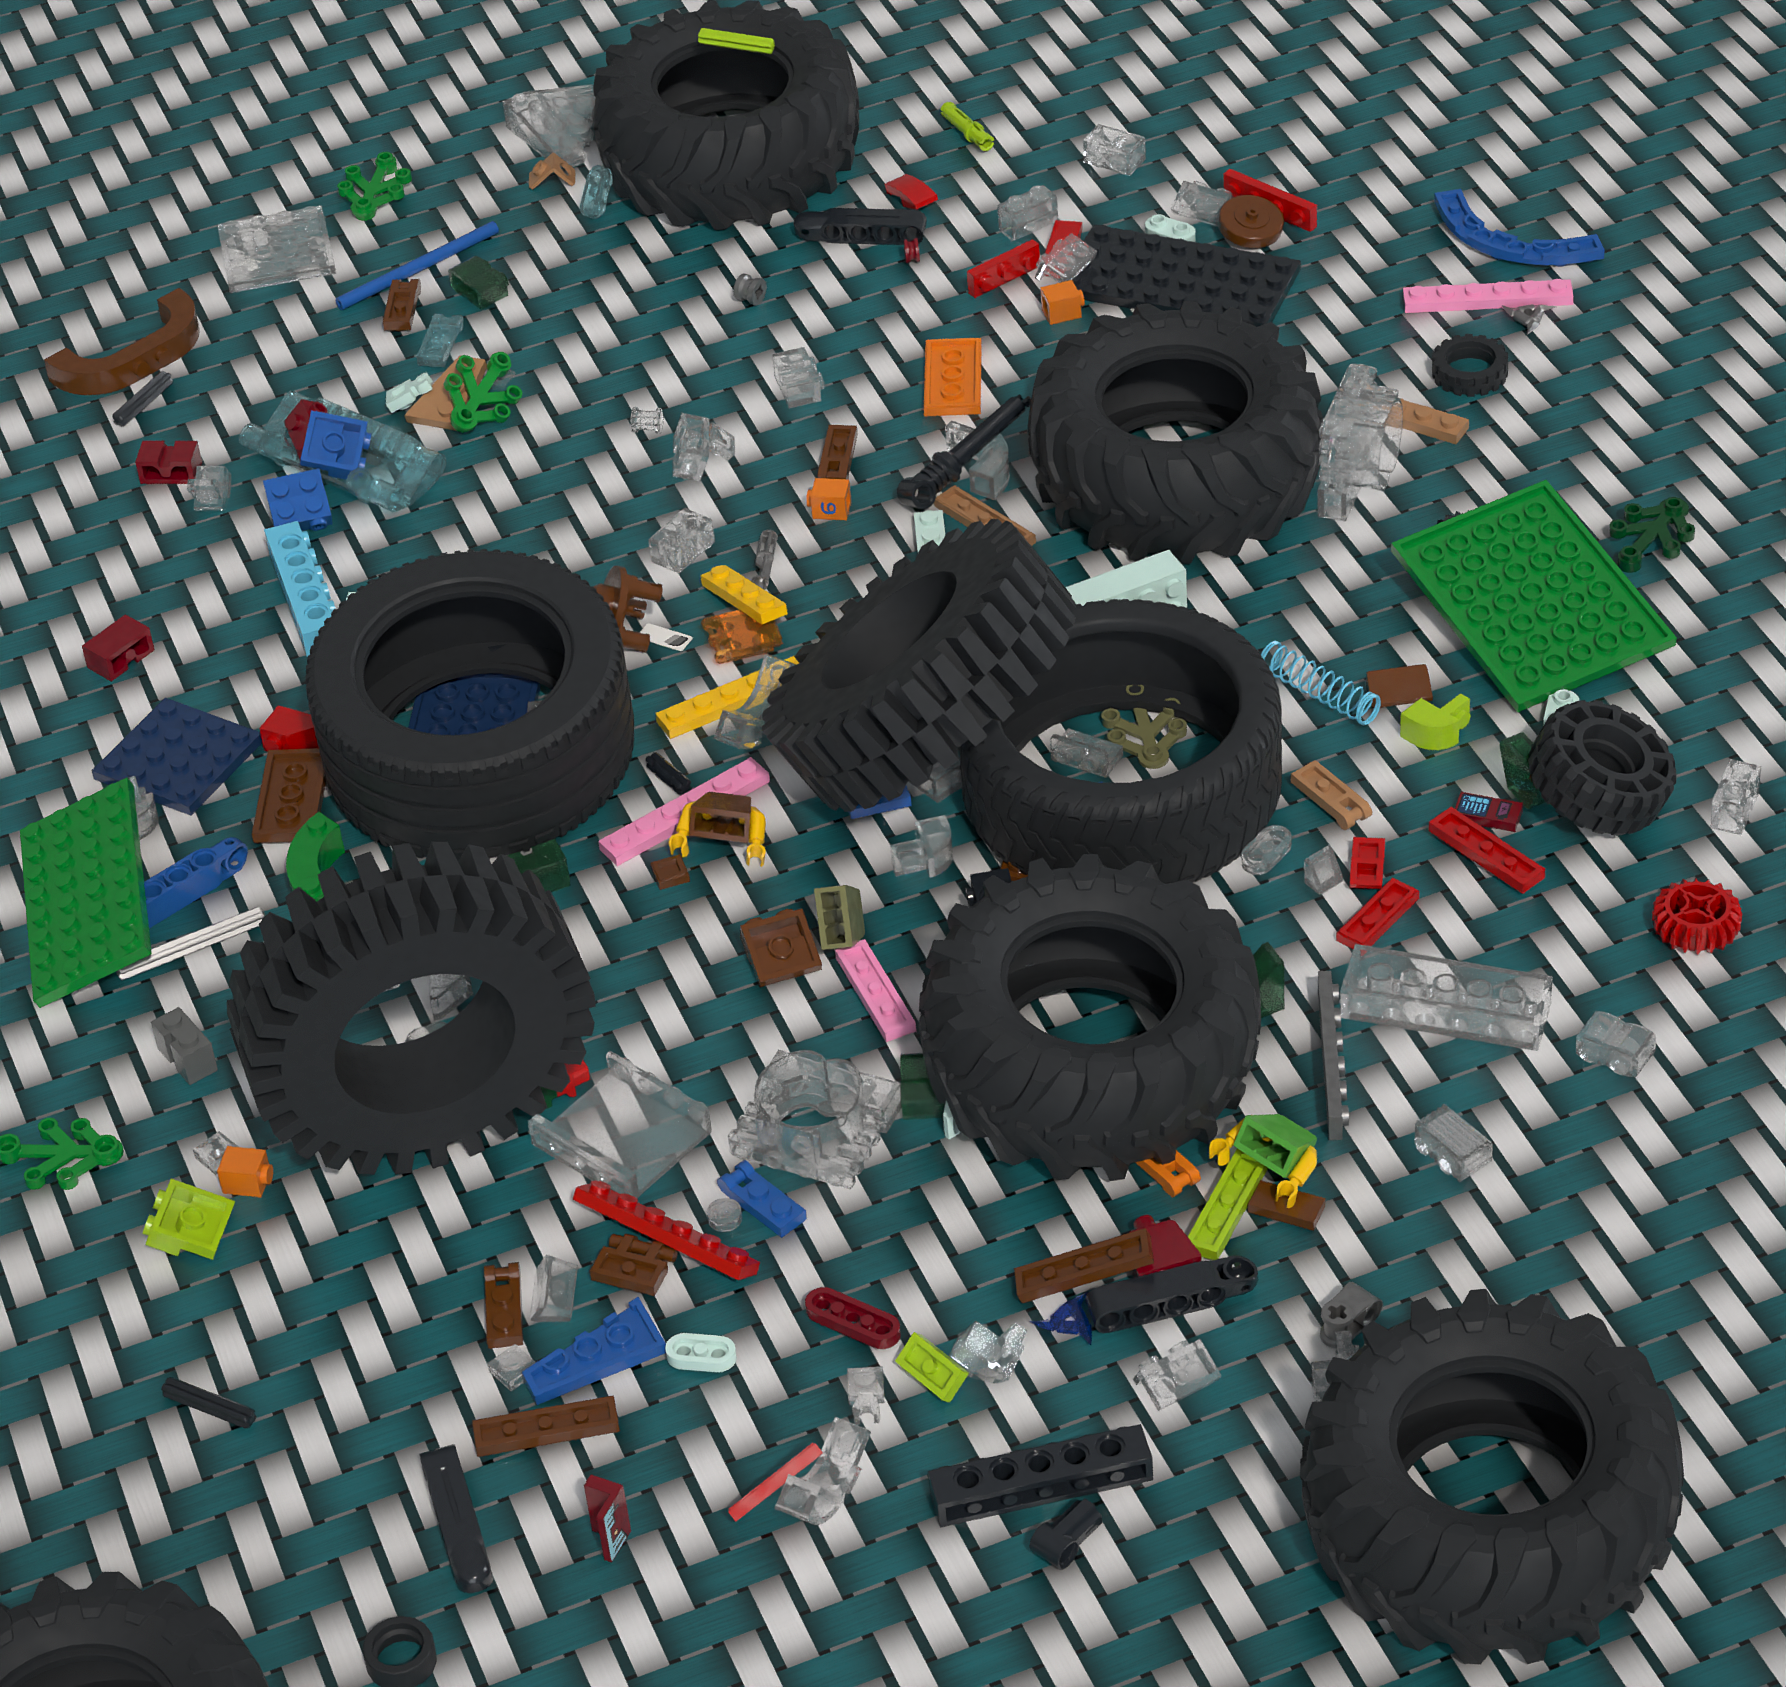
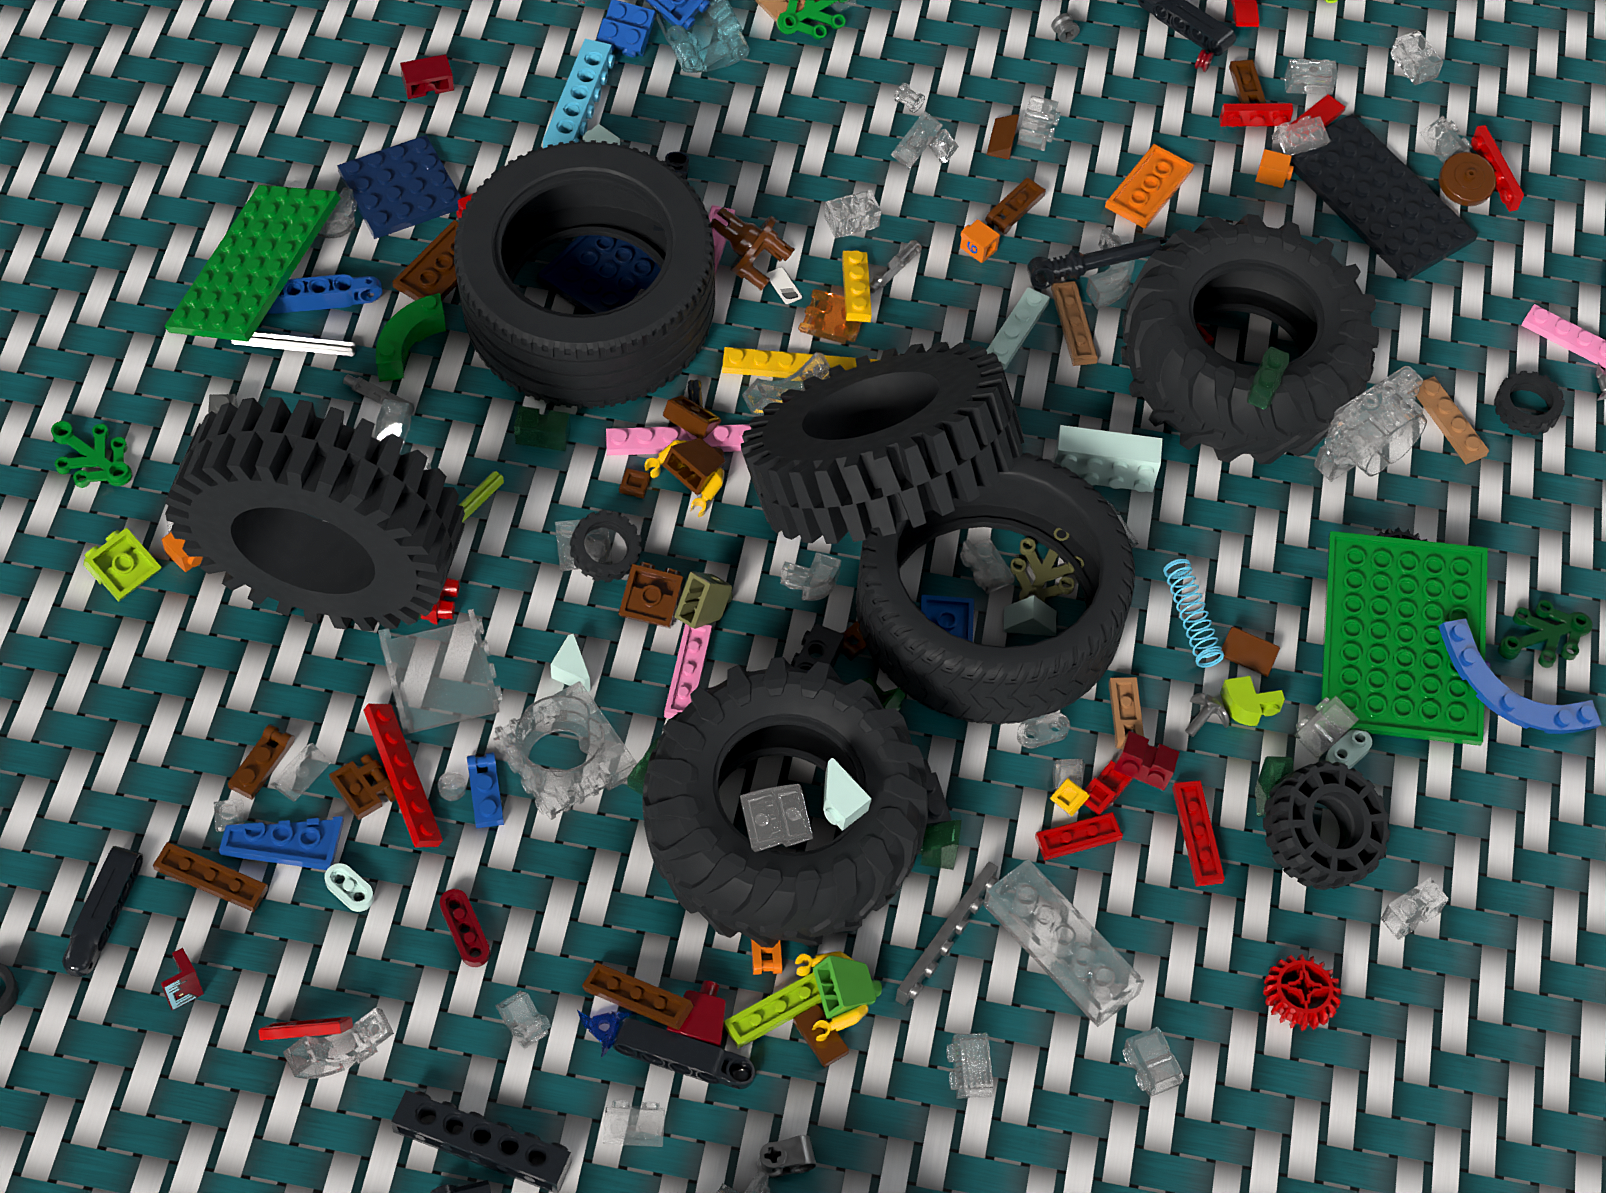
camera: 25 degrees right, 15 degrees up
black axle [161,1377,256,1429] -> none
clear plate [847,1366,885,1425] -> none
lime plate [895,1332,969,1403] -> none
light aqua plate [1145,214,1196,242] -> none
tile [1455,792,1523,832] -> none
none -> light aqua slope [551,634,590,693]
none -> clear plate [555,519,612,571]
none -> black tyre [570,510,642,582]
none -> reddish brown slope [663,395,721,439]
none -> clear slope [740,784,813,852]
none -> light aqua slope [823,758,871,831]
none -> reddish brown slope [986,114,1019,160]
none -> light aqua slope [1003,595,1057,636]
none -> yellow tile [1050,777,1089,817]
none -> dark red brick [1114,731,1180,791]
none -> flat silver plant [1185,693,1229,737]
none -> reddish brown plate [1229,60,1266,104]
none -> clear green brick [1247,347,1289,410]
none -> clear brick [1294,696,1359,758]
none -> plate [1438,619,1602,734]

